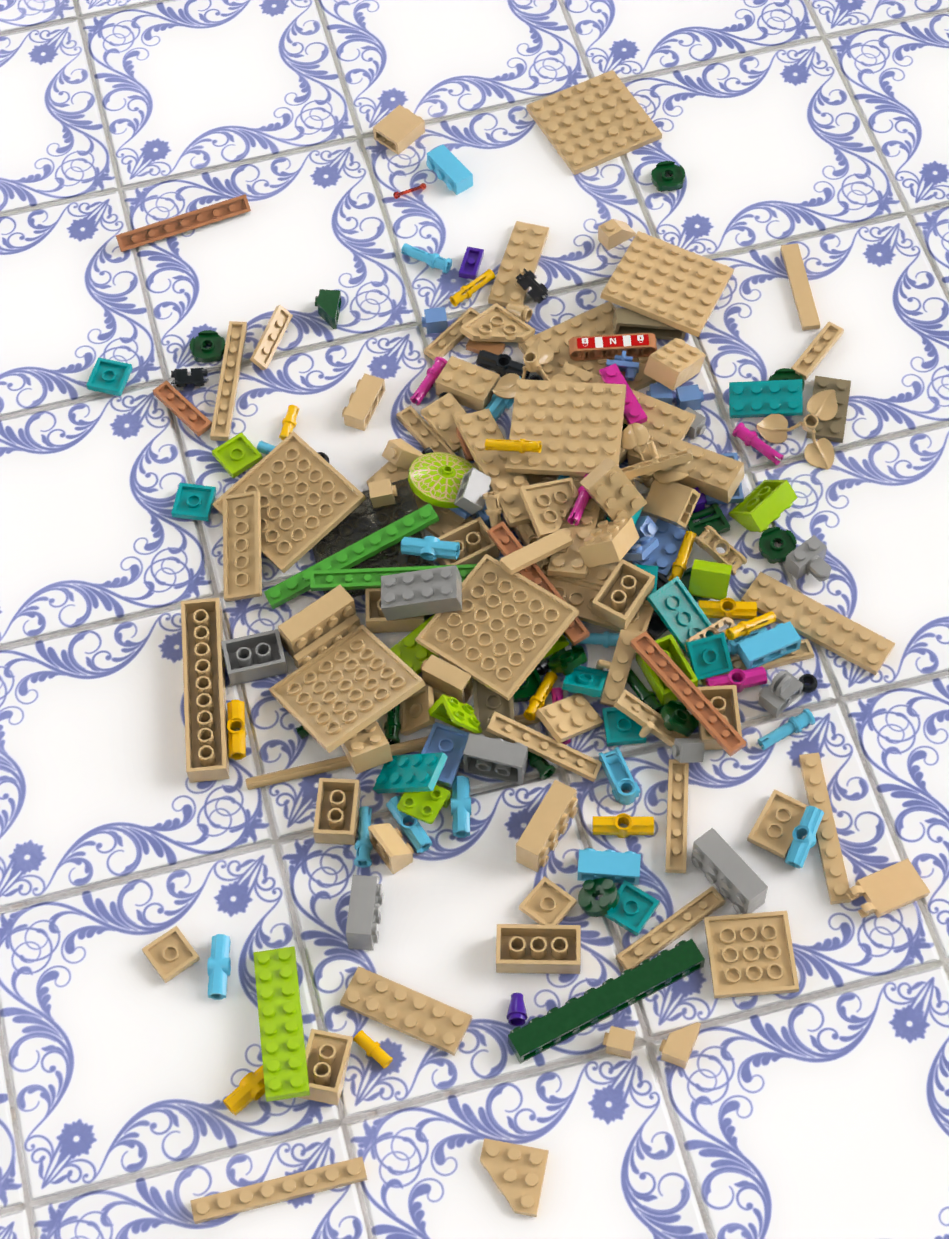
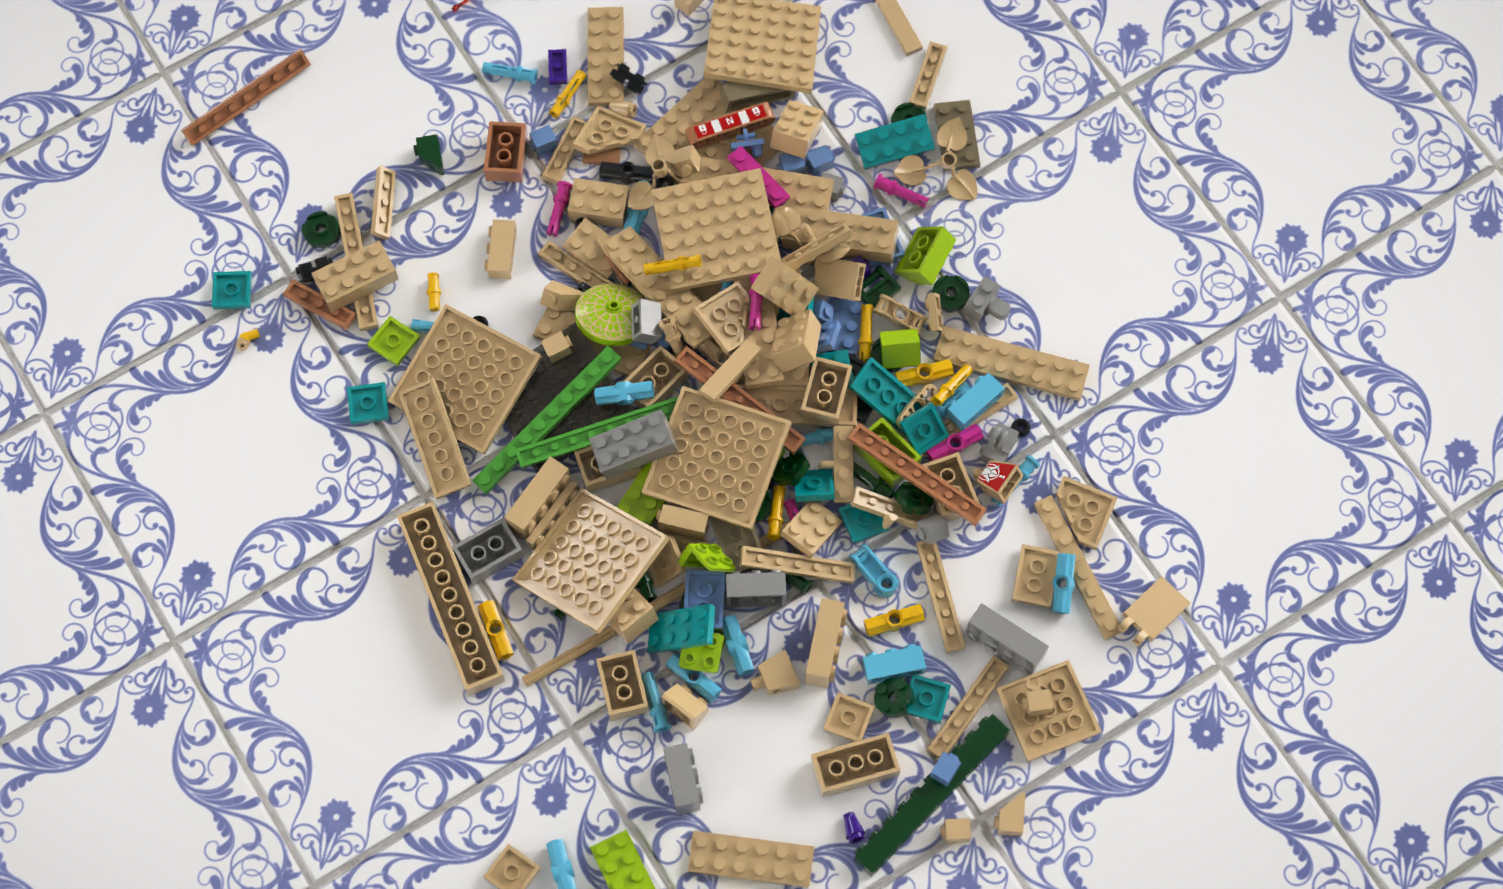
camera: 20 degrees left, 10 degrees up
none -> arm [236,328,260,351]
none -> tan brick [311,240,399,312]
none -> nougat brick [484,121,528,183]
none -> tan slope [659,145,701,177]
none -> tan torso [750,649,800,695]
none -> tan plate [925,293,943,332]
none -> medium blue brick [930,752,961,787]
none -> torso [974,460,1023,504]
none -> tan brick [1022,678,1054,716]
none -> tan plate [1056,476,1118,550]

